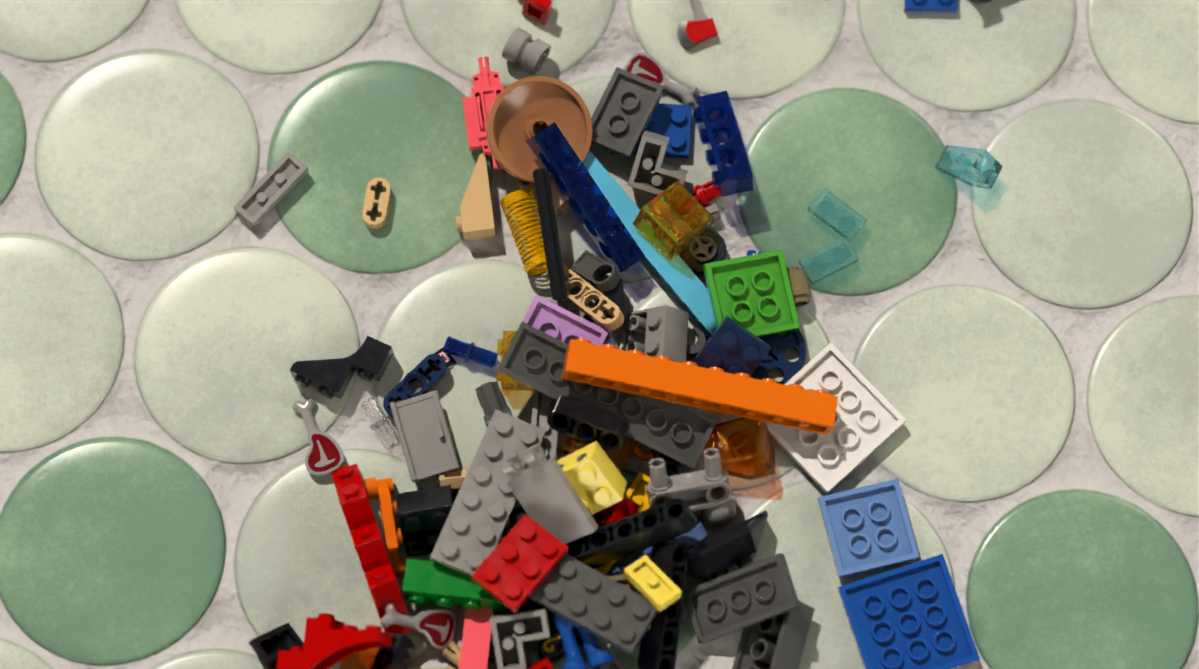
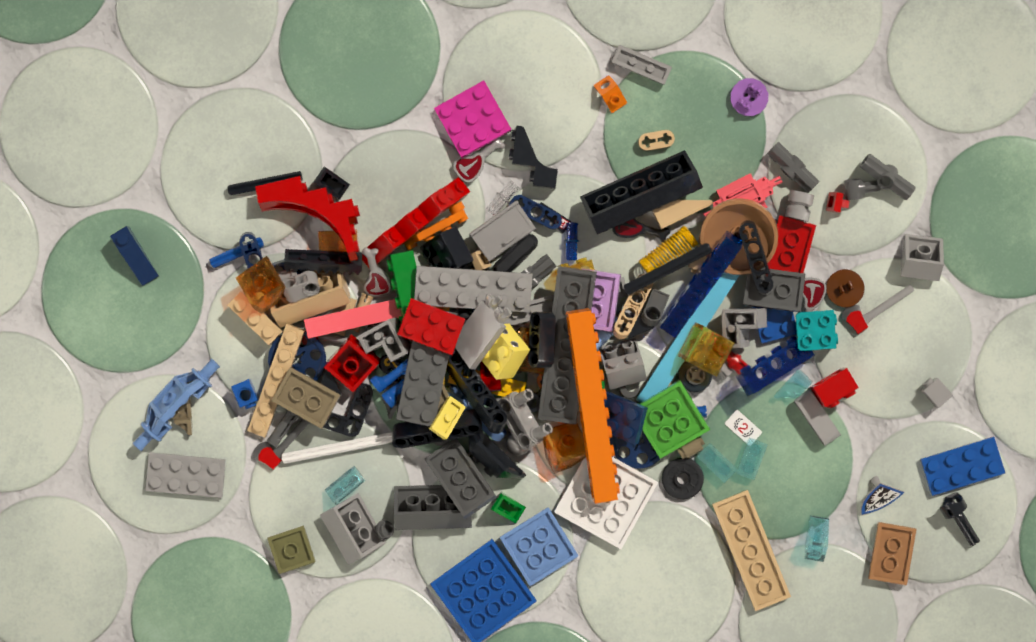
camera: 75 degrees right, 15 degrees up
none -> dark pink plate [434,80,512,158]
none -> green slope [491,492,526,523]
none -> black piece [493,234,538,272]
none -> black brick [580,150,703,235]
none -> orange bracket [594,75,627,113]
none -> black piece [612,218,670,243]
none -> black wheel [662,458,704,500]
none -> tan plate [712,490,791,611]
none -> white sticker [725,410,762,446]
none -> medium lavender plate [730,78,768,117]
none -> black beam [739,220,774,293]
none -> dark grey piece [767,141,820,193]
none -> red plate [768,215,816,273]
none -> clear light blue slope [774,368,813,399]
none -> light grey beam [794,390,841,446]
none -> teal bracket [795,310,838,351]
none -> red brick [810,367,859,409]
none -> reddish brown piece [826,269,865,307]
none -> shield [861,476,905,515]
none -> medium nougat plate [868,522,917,585]

